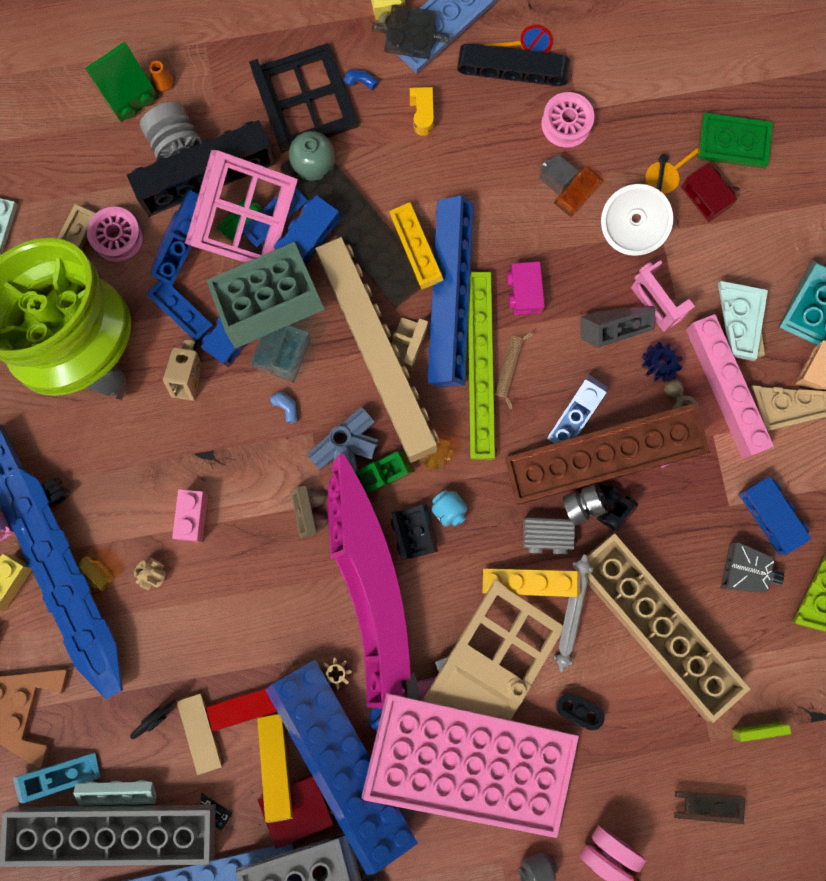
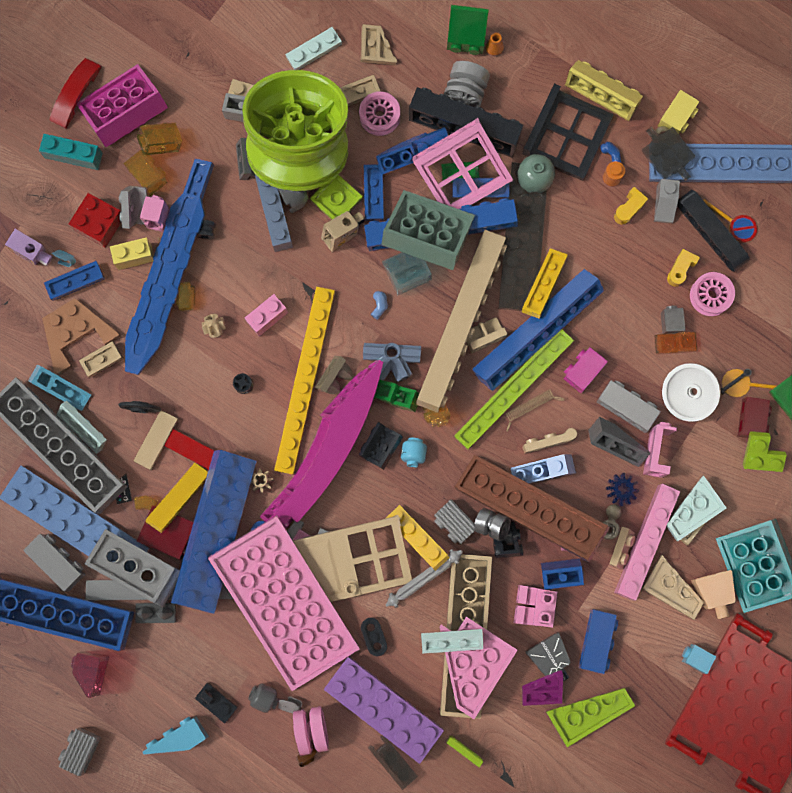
camera: 50 degrees right, 0 degrees up
none -> tan plate [79,342,123,378]
none -> clear yellow piece [134,495,158,510]
none -> black wheel [233,373,253,394]
none -> dark grey tile [236,138,256,180]
none -> sand blue brick [255,175,293,252]
none -> yellow plate [274,286,335,475]
none -> light grey piece [278,696,302,713]
none -> lime plate [310,175,363,220]
none -> medium lavender brick [324,656,444,764]
none -> tan wing [361,24,397,65]
none -> light aqua plate [421,629,483,654]
none -> bright pink wing [439,617,517,719]
none -> bright pink hips [513,585,557,627]
none -> magenta wing [522,670,563,706]
none -> tan plate [523,428,577,454]
none -> blue brick [541,558,584,590]
none -> light yellow slope [565,60,643,121]
none -> light grey brick [596,380,660,433]
none -> orange brick [603,161,625,187]
none -> tan plate [610,527,635,570]
none -> light grey slope [654,179,680,224]
none -> yellow leg [667,249,700,287]
none -> lime plate [743,431,787,472]

